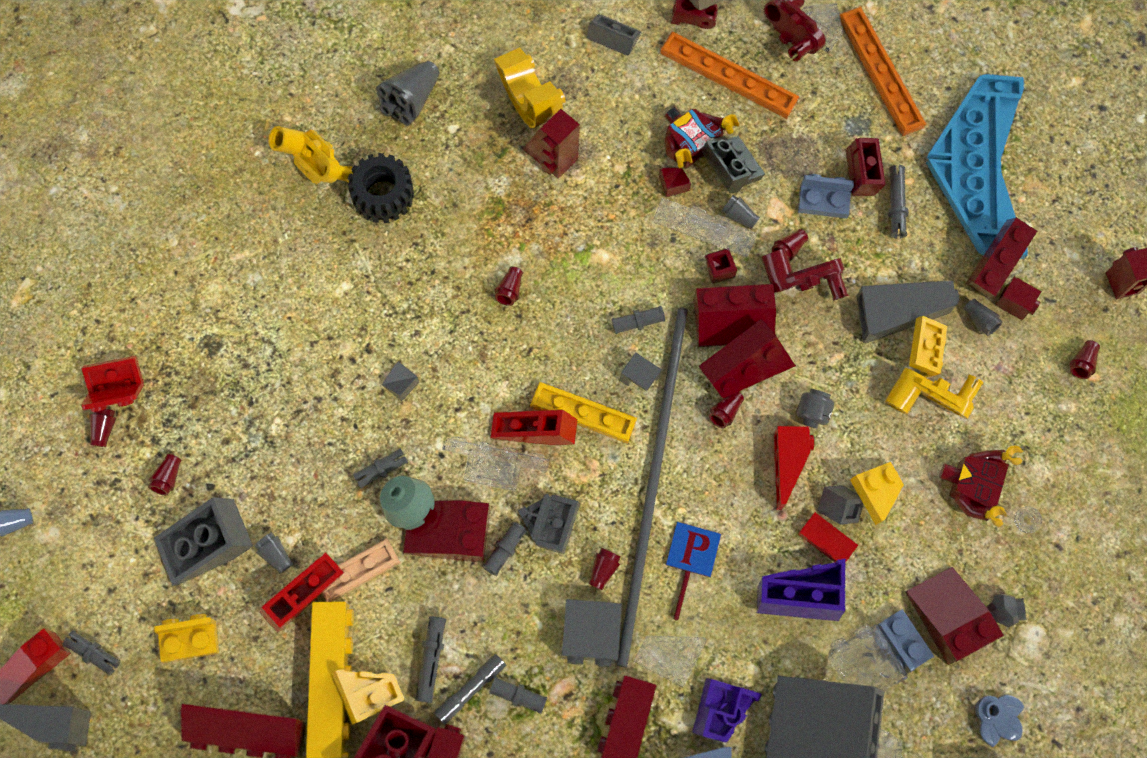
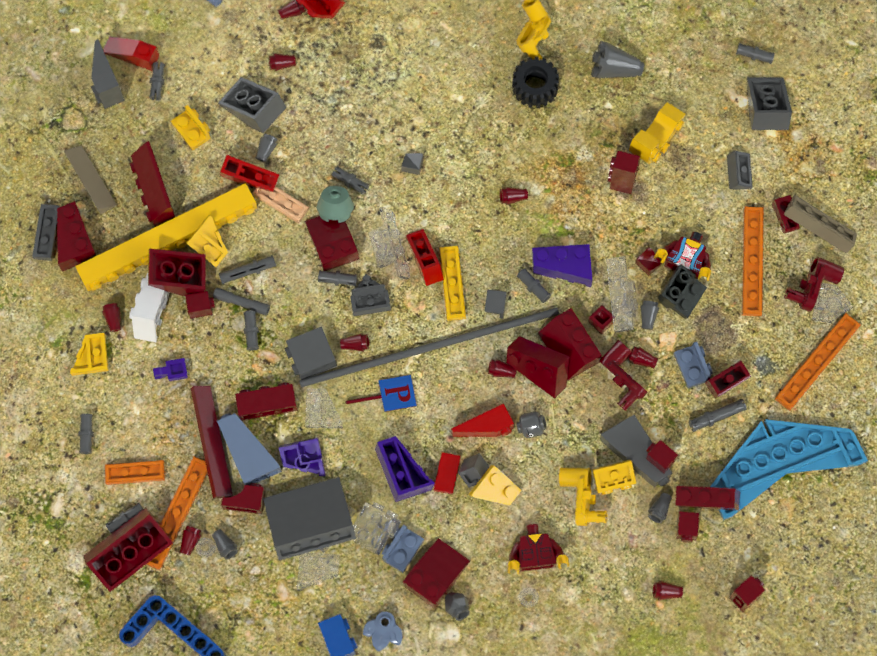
camera: 70 degrees right, 0 degrees up
none -> dark purple wedge [532,244,592,287]
none -> dark red brick [646,440,678,474]

